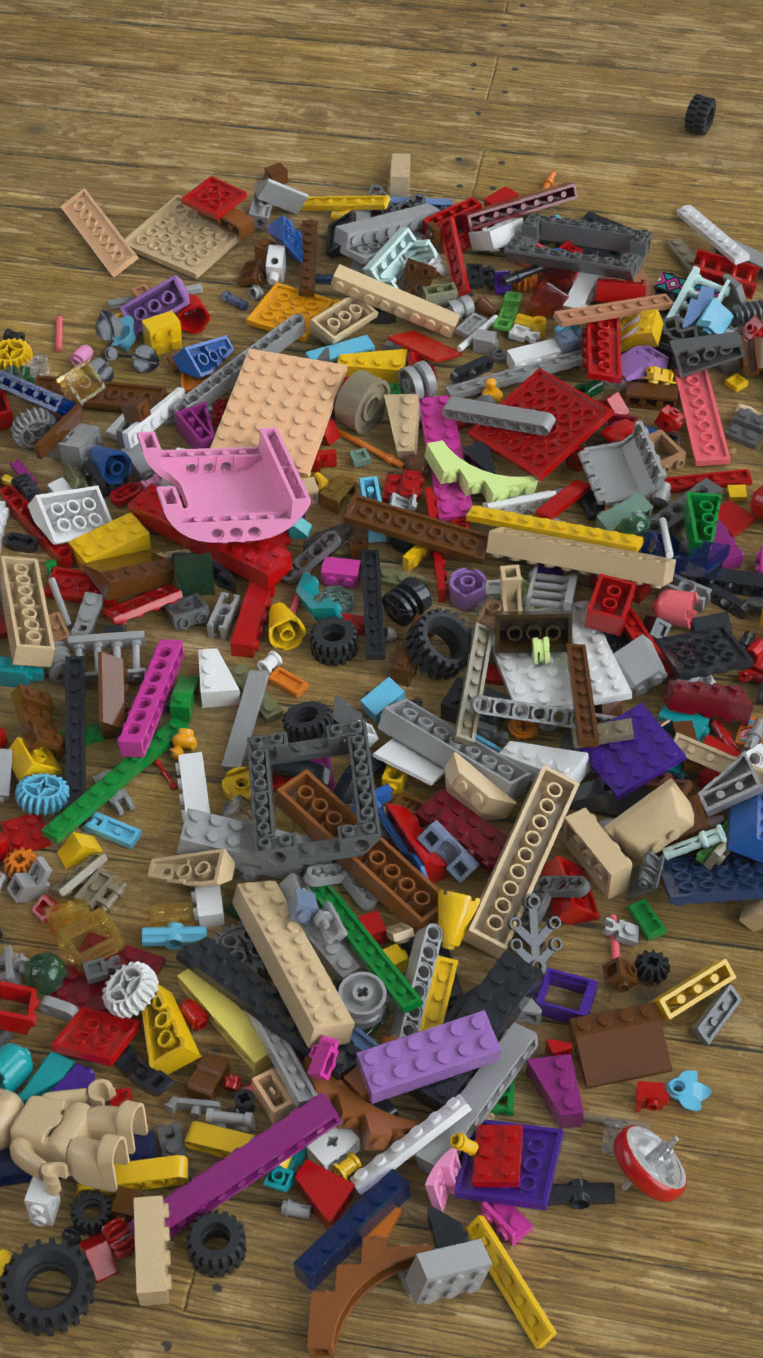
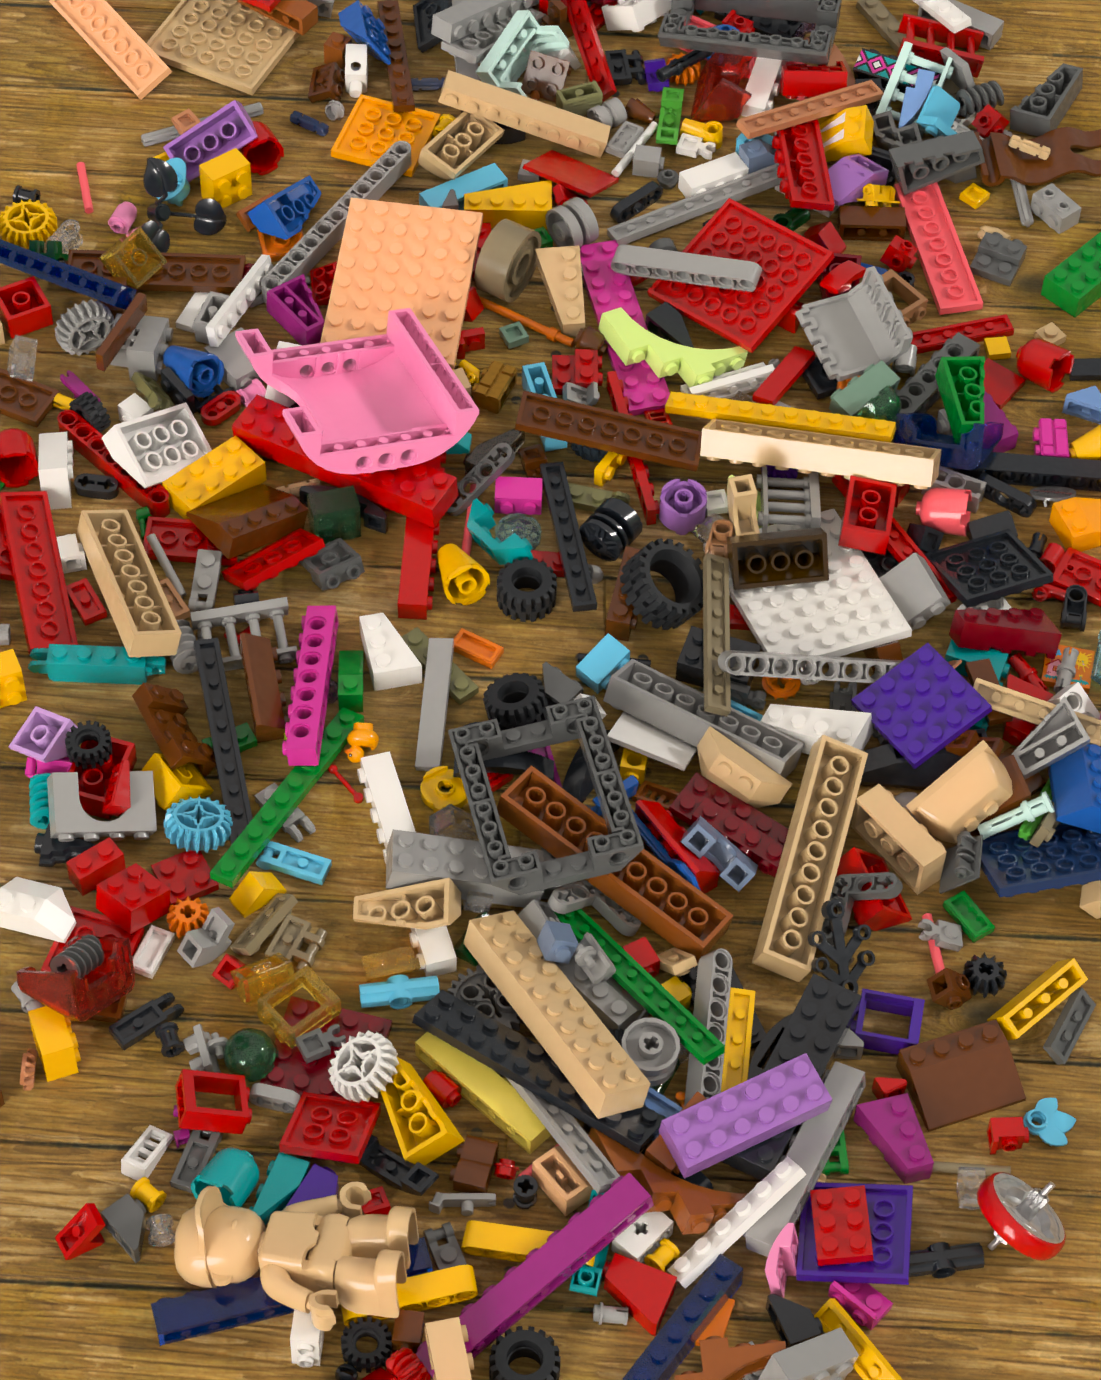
camera: 10 degrees left, 5 degrees up
reddish brown brick [120,398,151,422] -> none
light grey plate [205,1107,256,1134] -> none
light grey piece [207,592,240,641] -> none
white bush [257,651,282,675] -> none
dark pink piece [307,1035,339,1080] -> none
yellow cone [438,890,481,950] -> none
yellow pin [450,1132,478,1156] -> none
light orange animal [482,378,503,404] -> none
yellowish green wheel [532,637,550,664] -> none
reddish brown plate [566,644,599,747] -> none
dark tan plate [572,718,634,748] -> none
white bar [659,518,673,558] -> none

